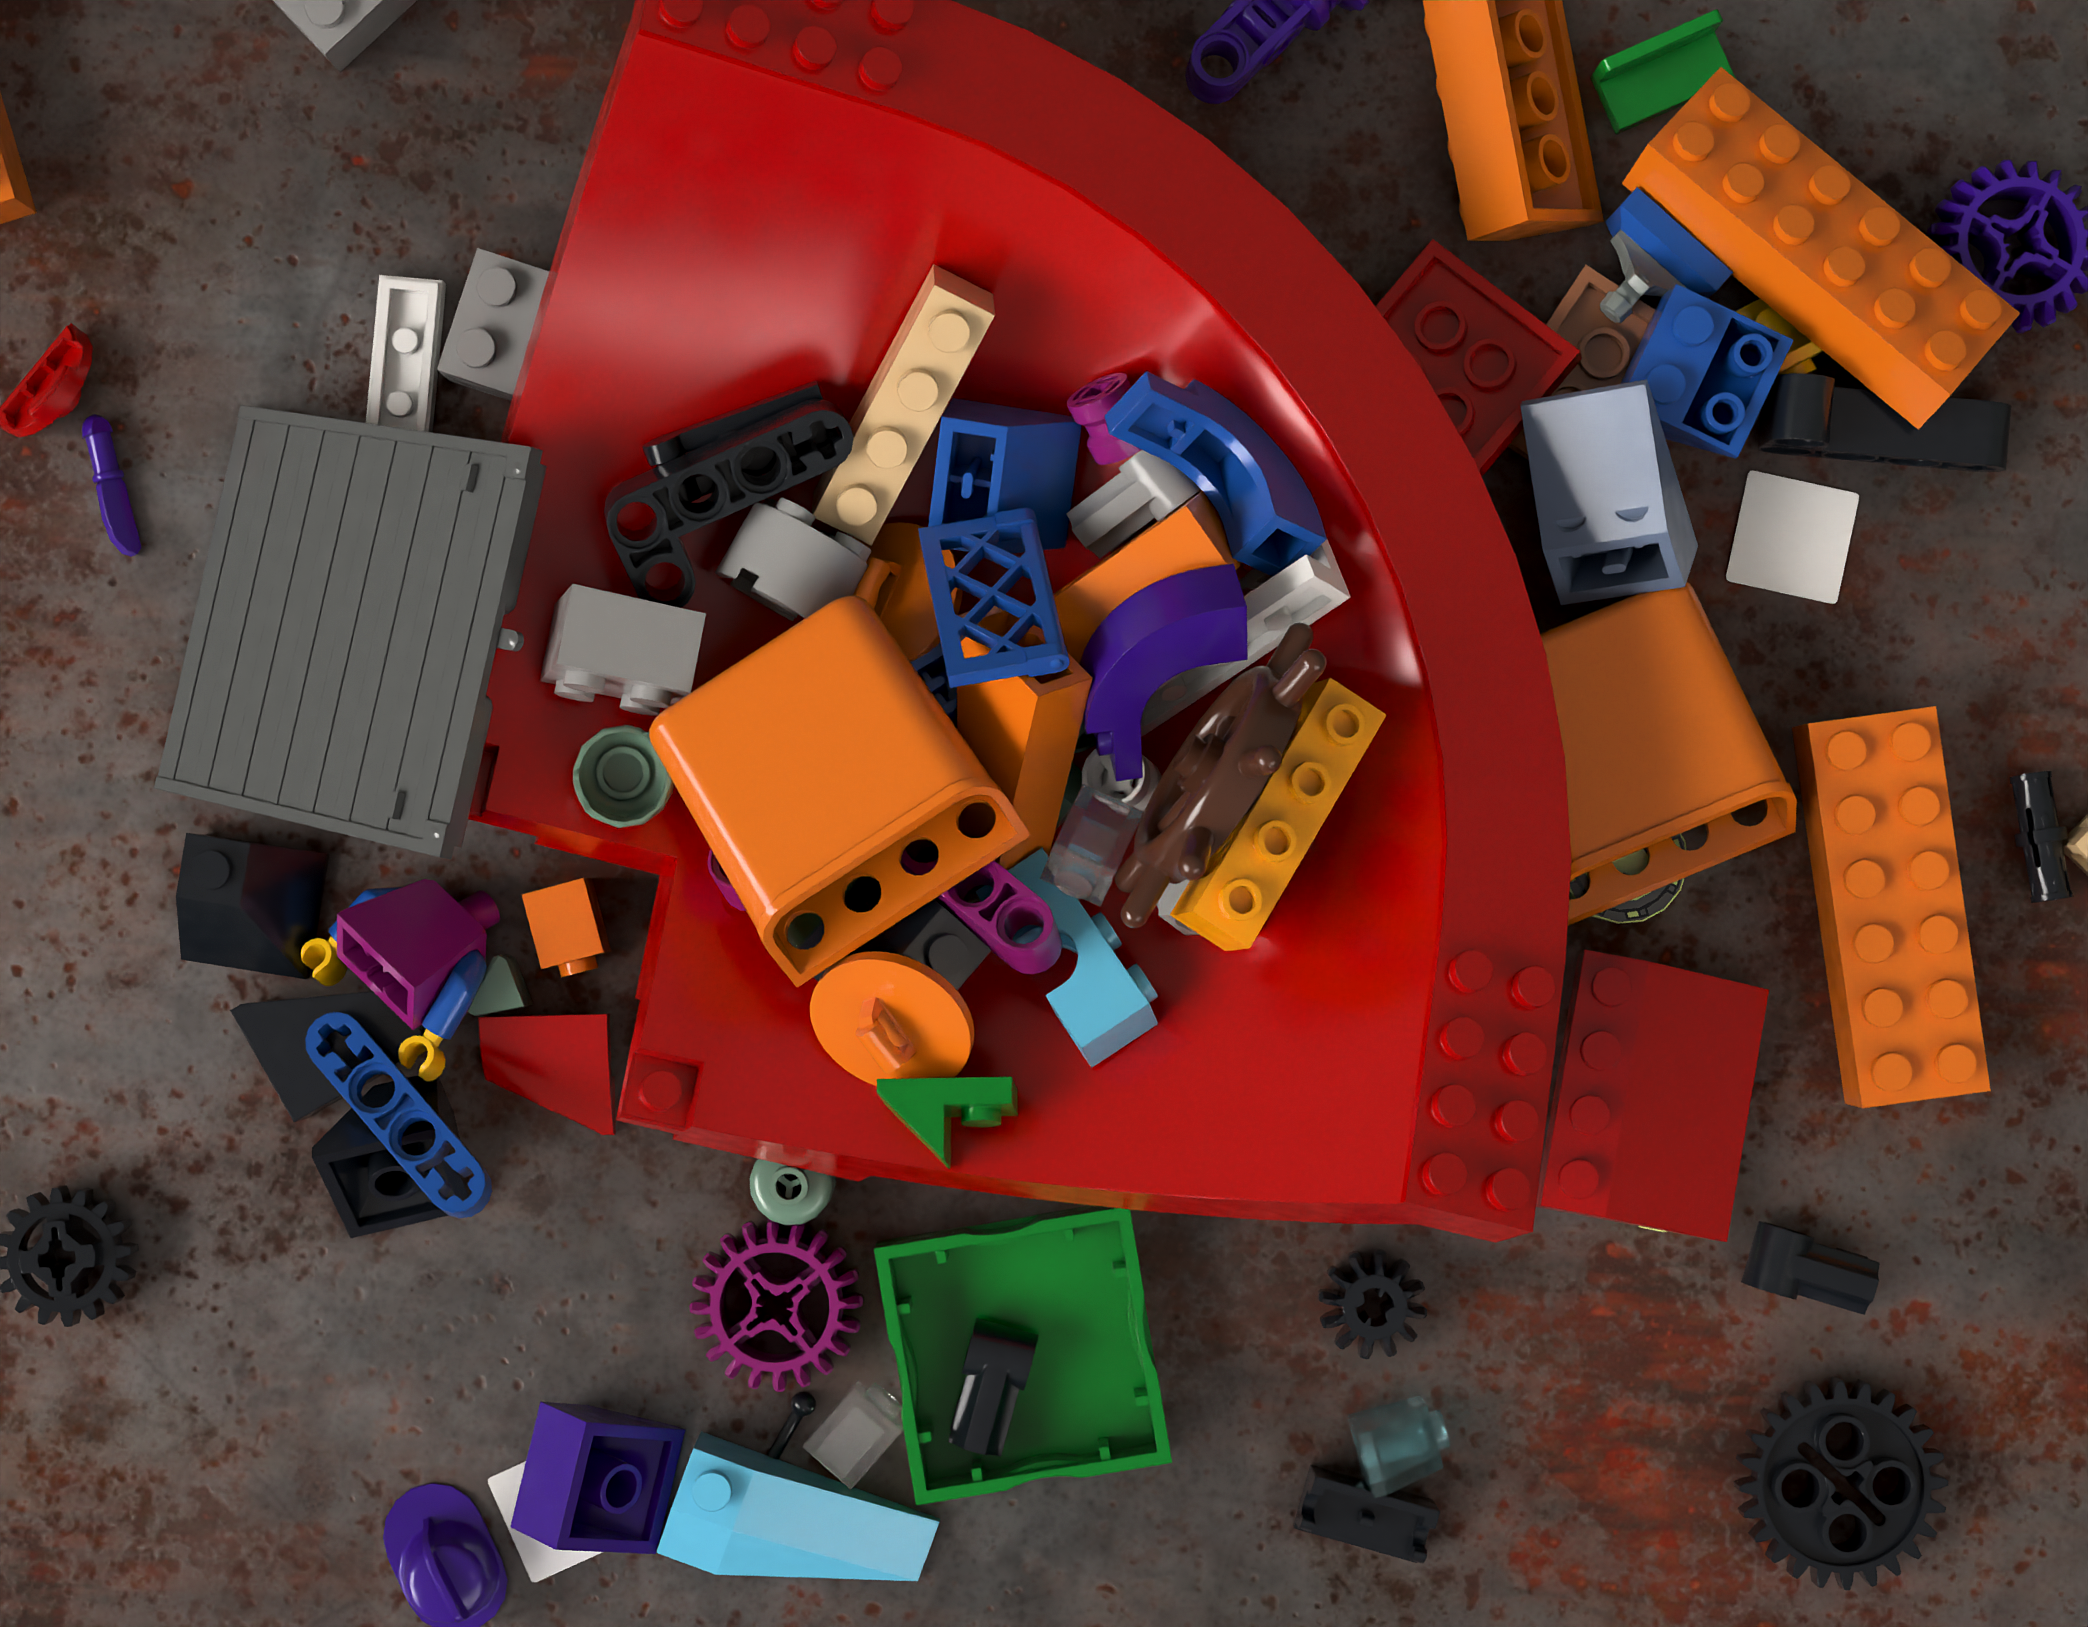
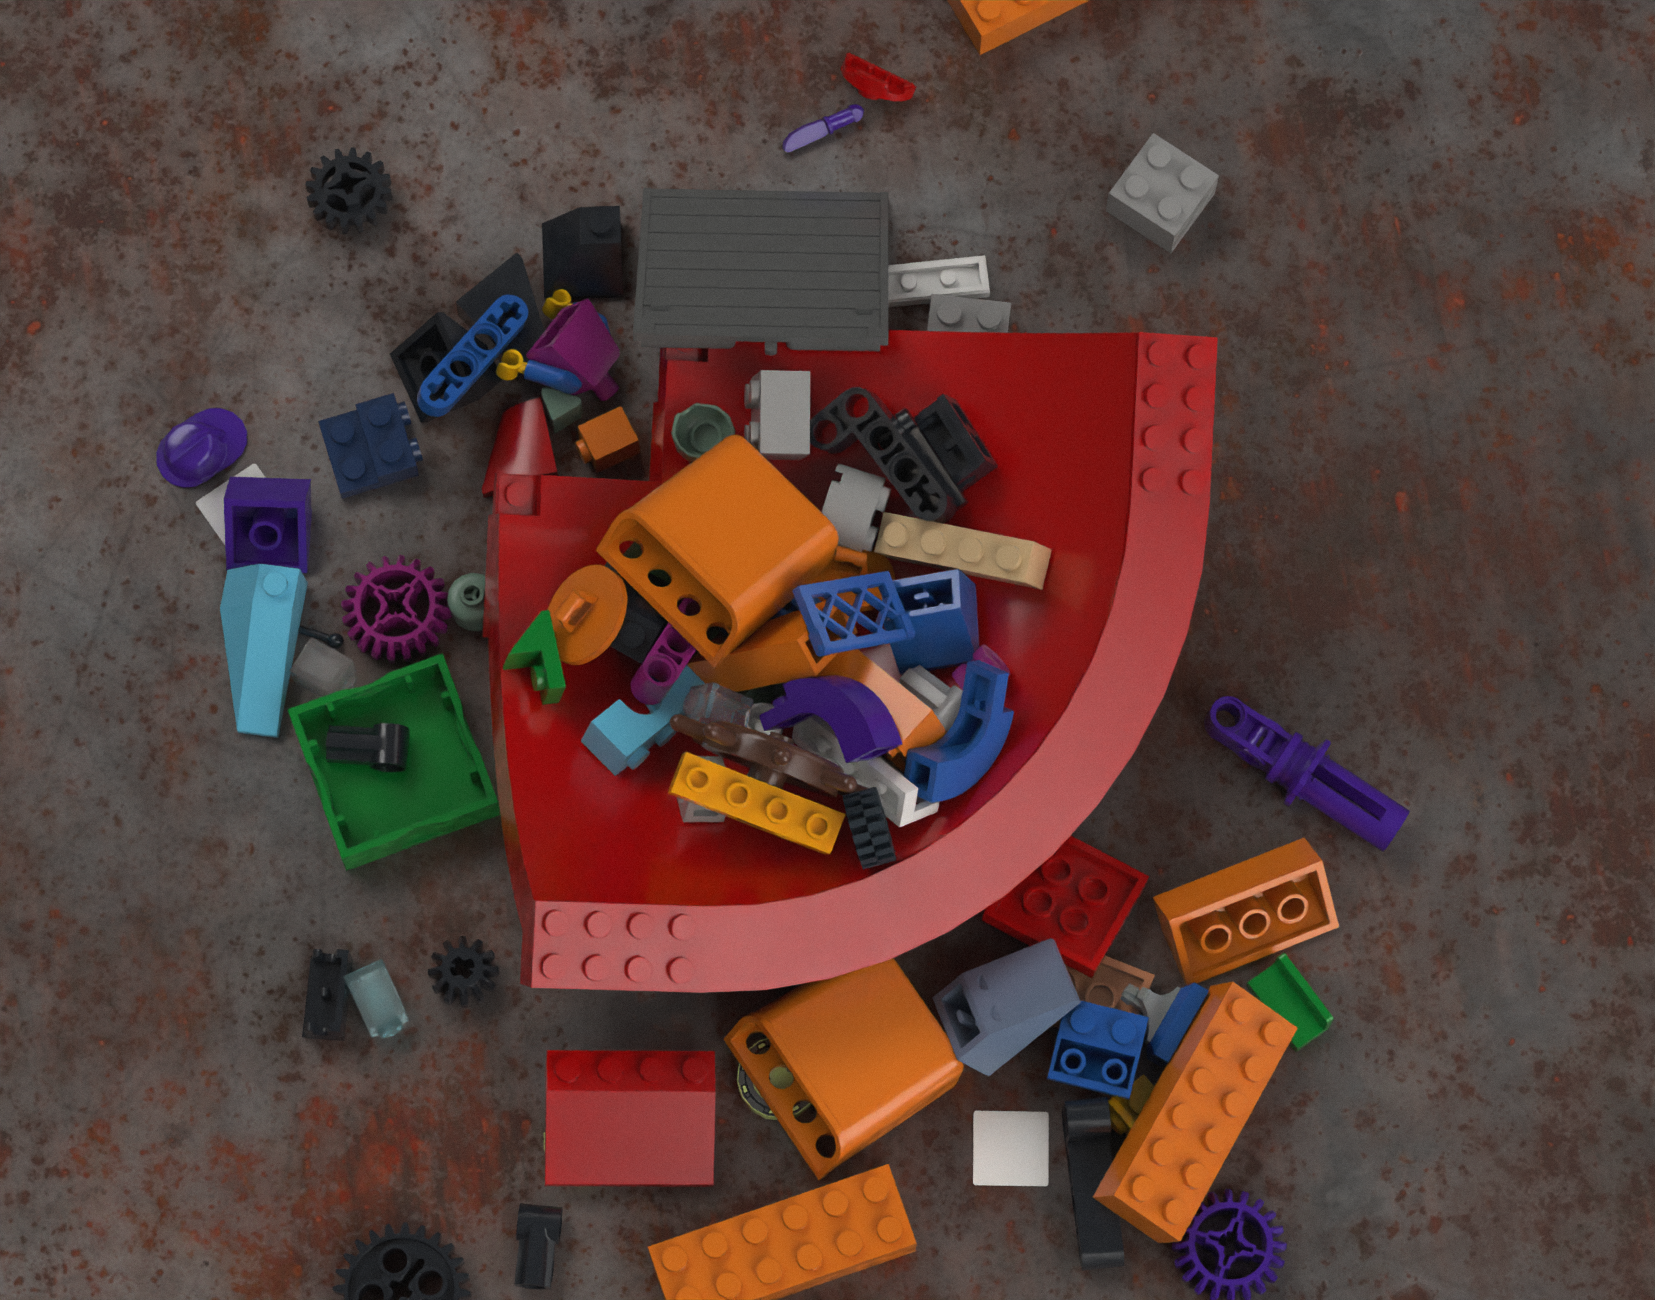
camera: 75 degrees right, 15 degrees down
none -> dark blue plate [318,393,423,499]
none -> black bush [843,787,896,870]
none -> black hinge [914,394,998,492]

